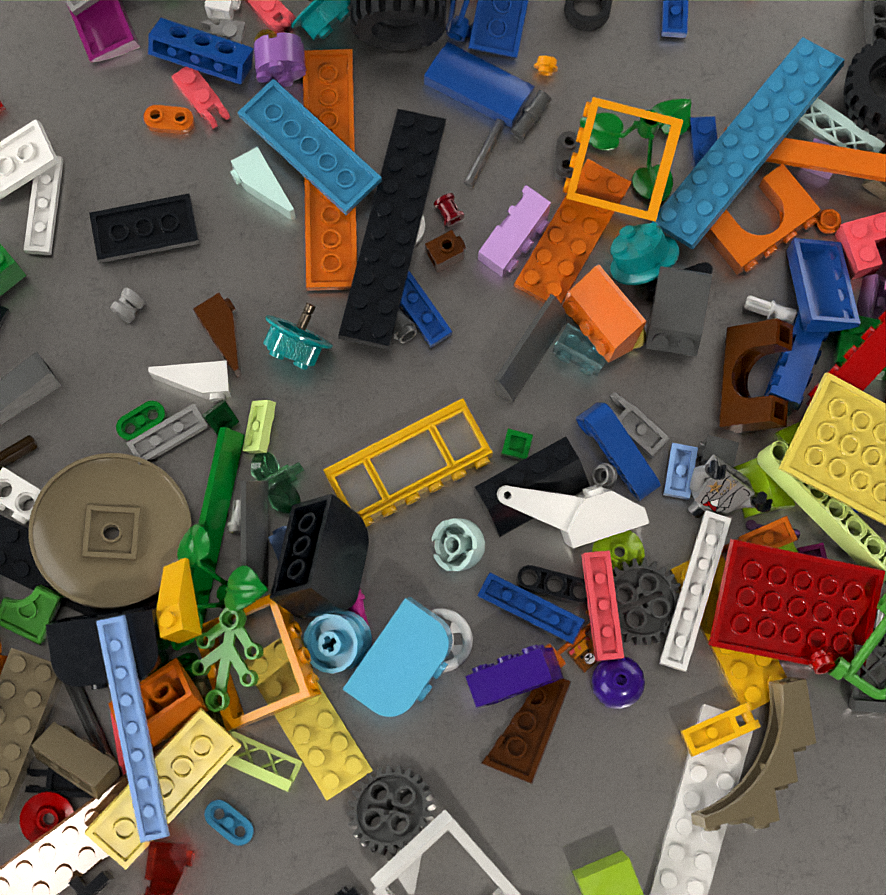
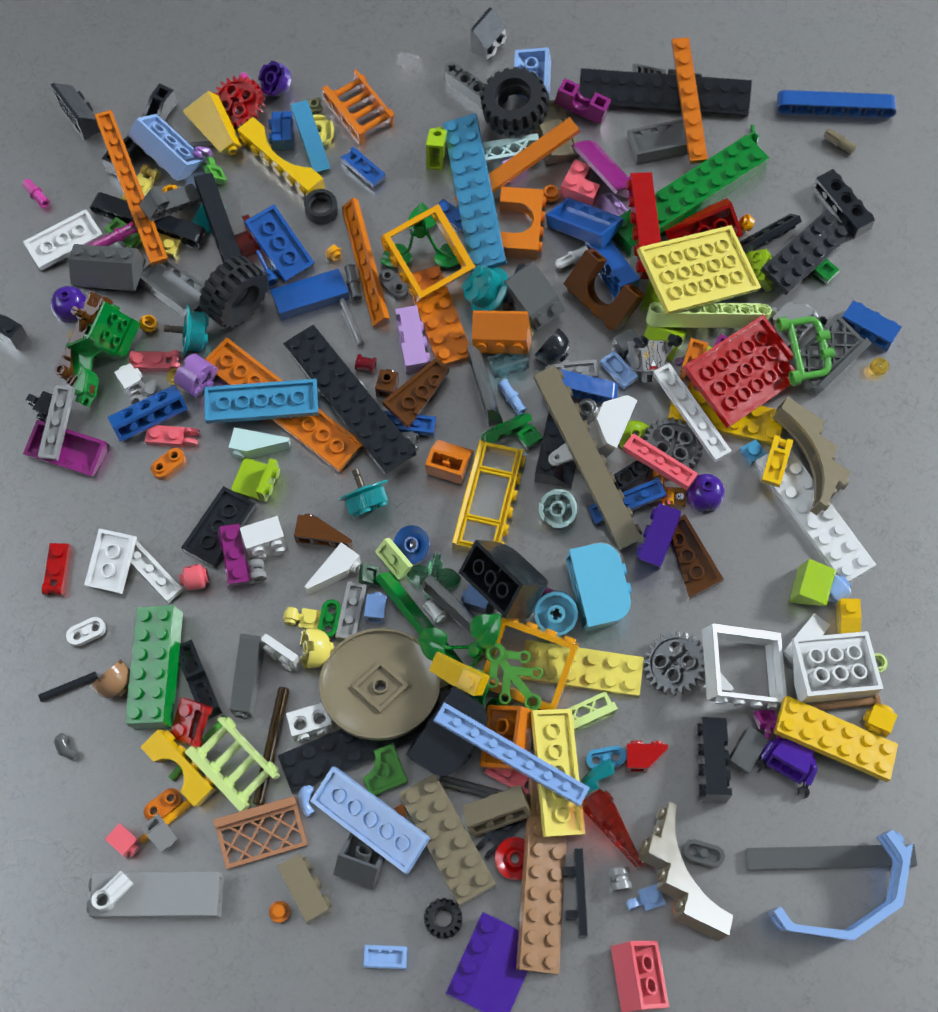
camera: 45 degrees left, 10 degrees down
red plate [809,650,835,674] -> none
none -> coral head [179,564,209,591]
none -> magenta arch [217,524,249,588]
none -> lime bracket [231,458,281,503]
none -> white brick [240,516,288,561]
none -> white plate [261,633,302,673]
none -> light yellow plate [282,607,321,630]
none -> light yellow cylinder [300,629,334,668]
none -> orange plate [342,197,390,328]
none -> medium blue brick [364,592,388,624]
none -> reddish brown wing [382,357,449,429]
none -> blue dish [394,525,430,564]
none -> orange slope [425,440,474,485]
none -> lime torso [426,127,447,171]
none -> green hinge [481,413,533,443]
none -> light blue pin [497,379,527,416]
none -> dark tan brick [533,365,642,550]
none -> black cylinder [535,328,570,365]
none -> teal slope [580,759,615,794]
none -> red slope [625,740,668,773]
none -> dark azure plate [739,439,766,465]

